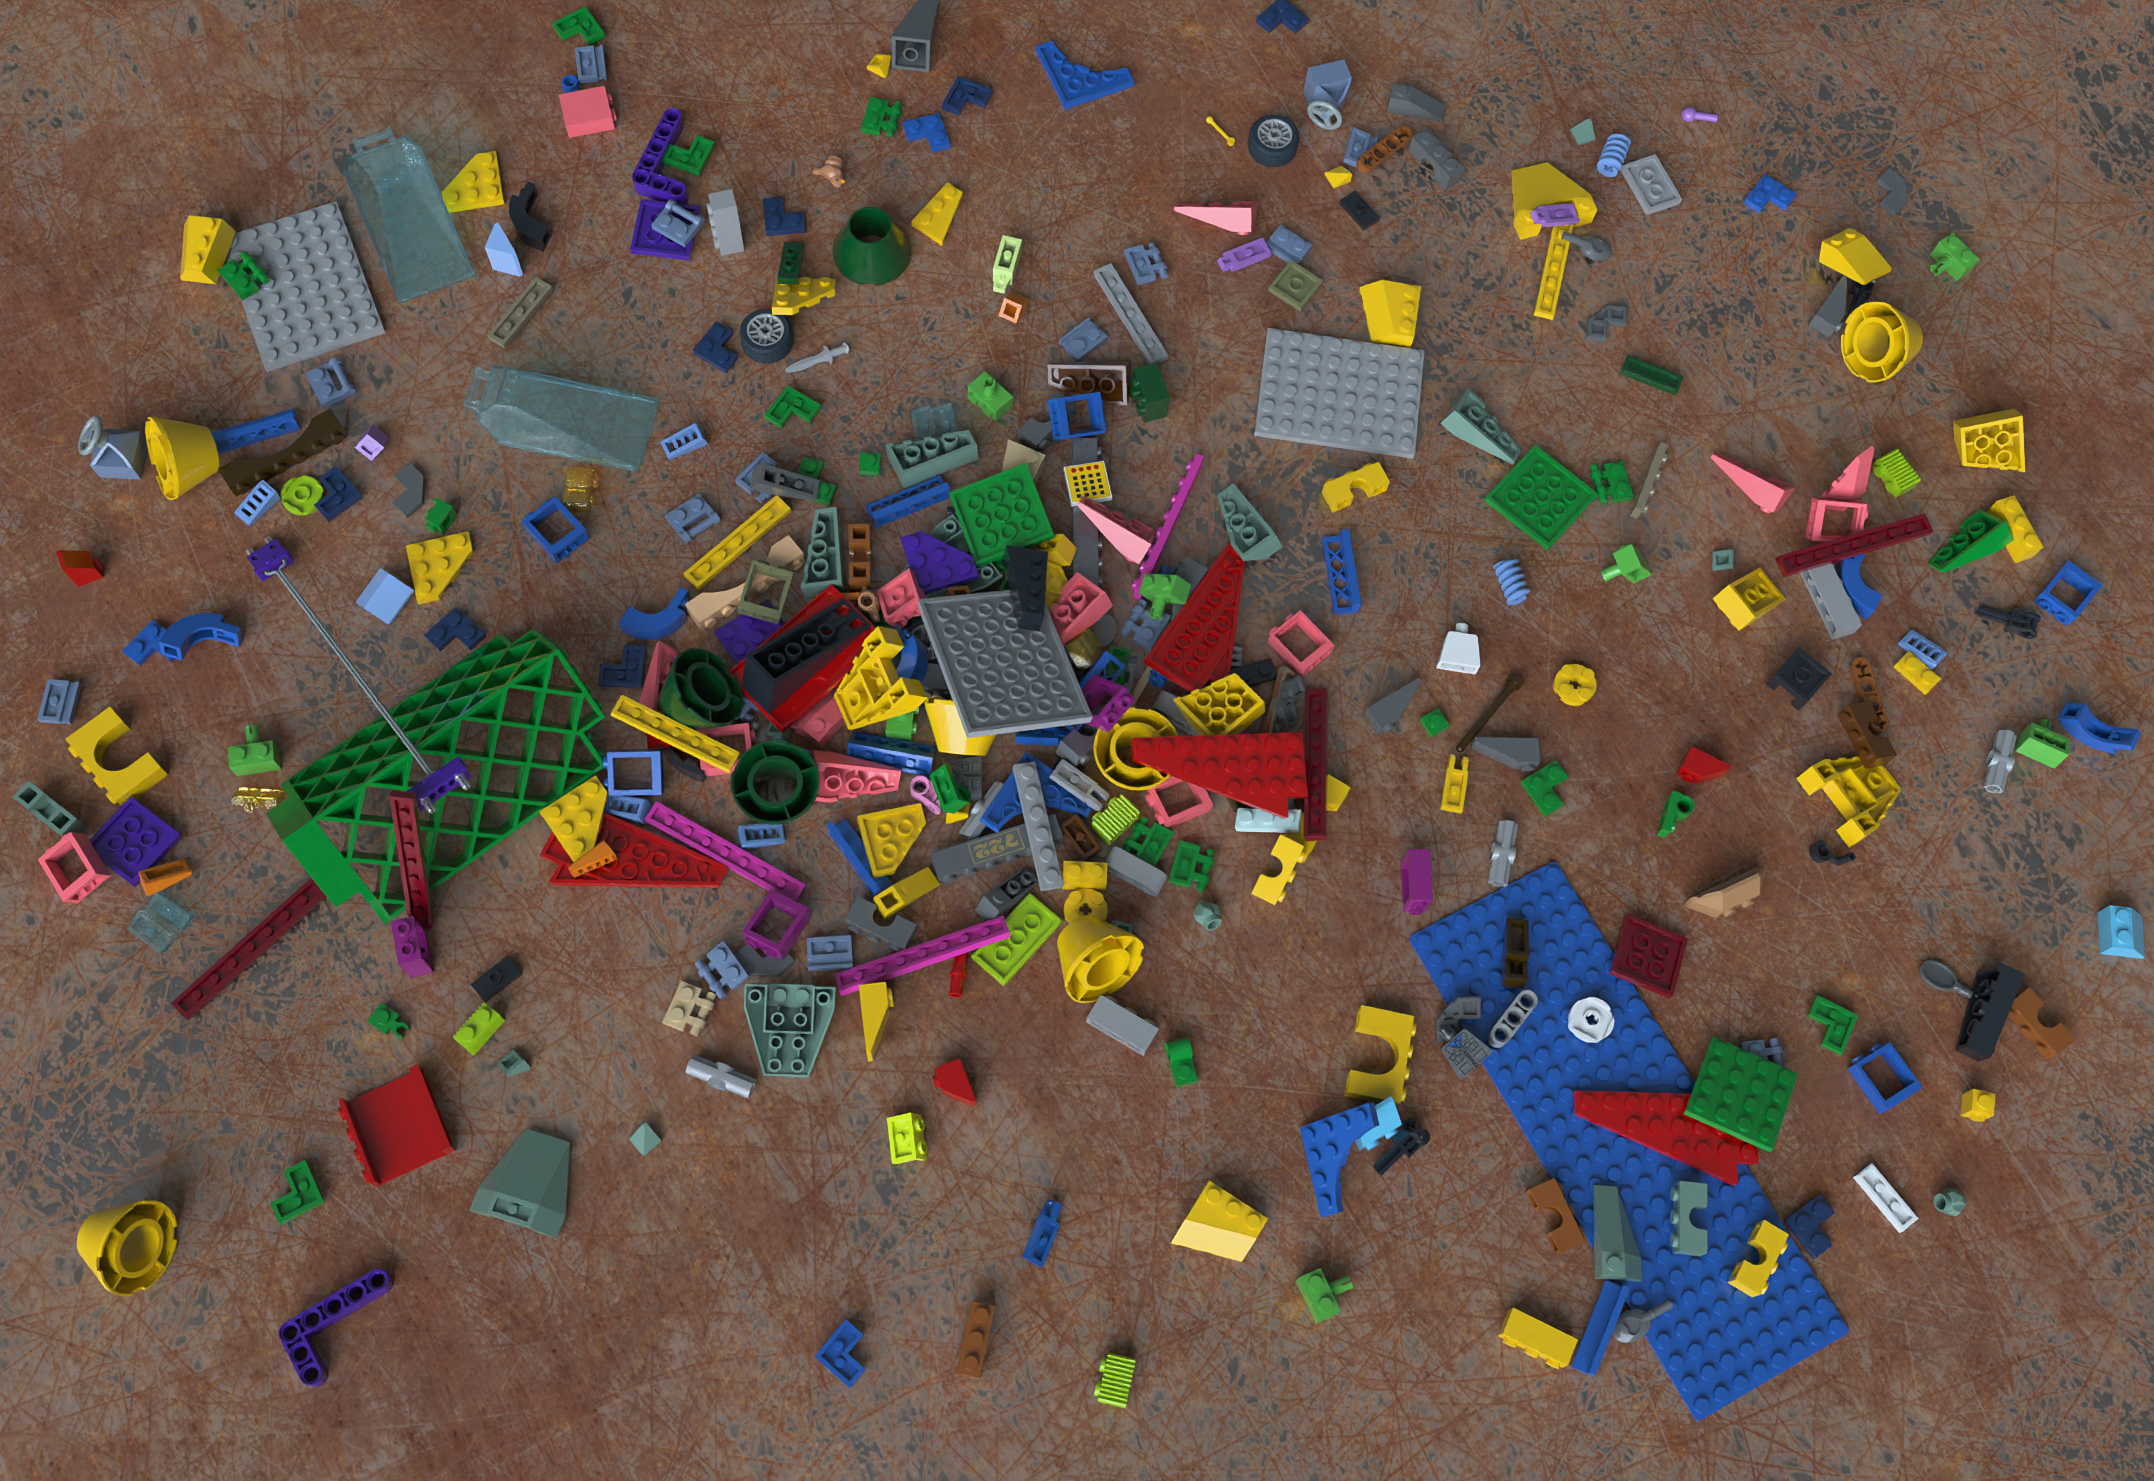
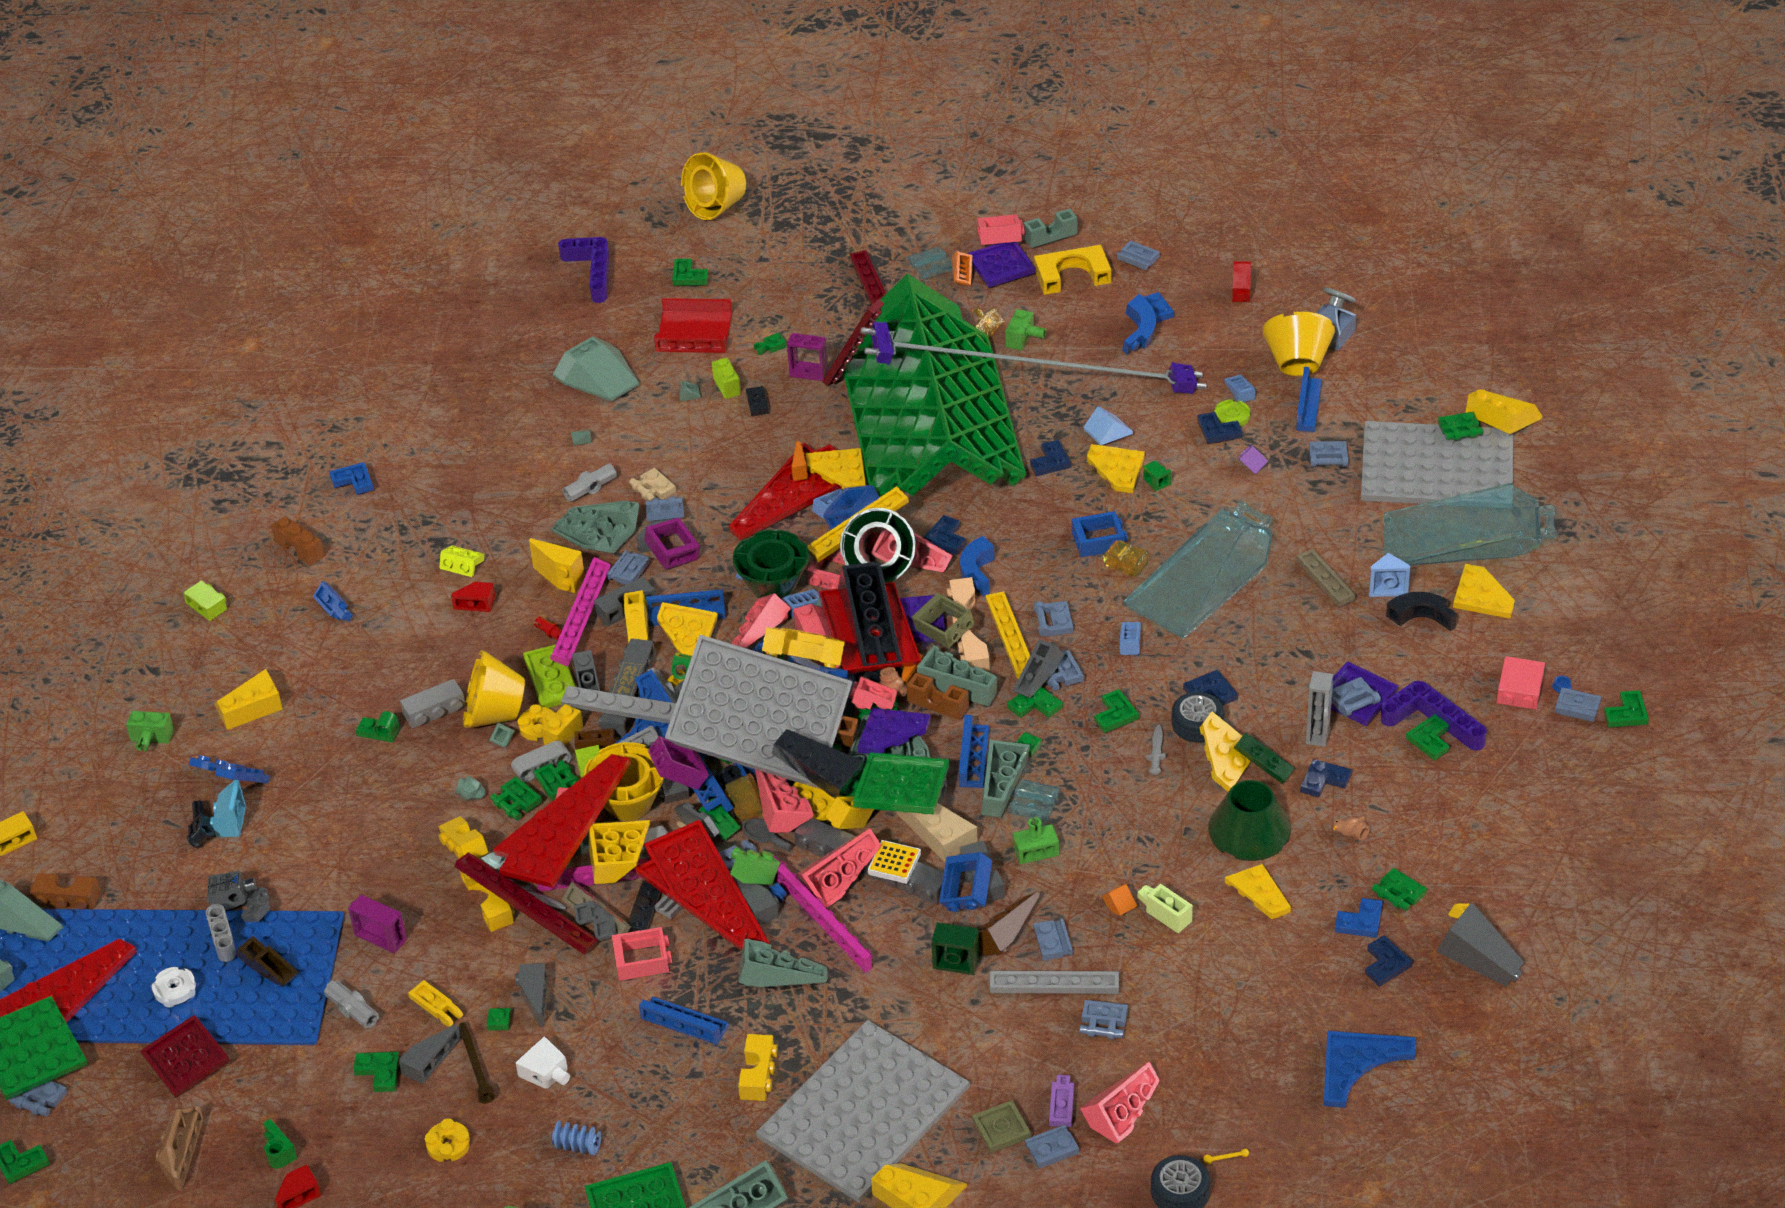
camera: 130 degrees right, 25 degrees down
dark brown arch [218,408,348,497] -> none
dark grey tile [392,463,425,518] -> none
dark pink plate [644,801,806,902] -> none
yellow arch [1344,1005,1416,1107] -> none

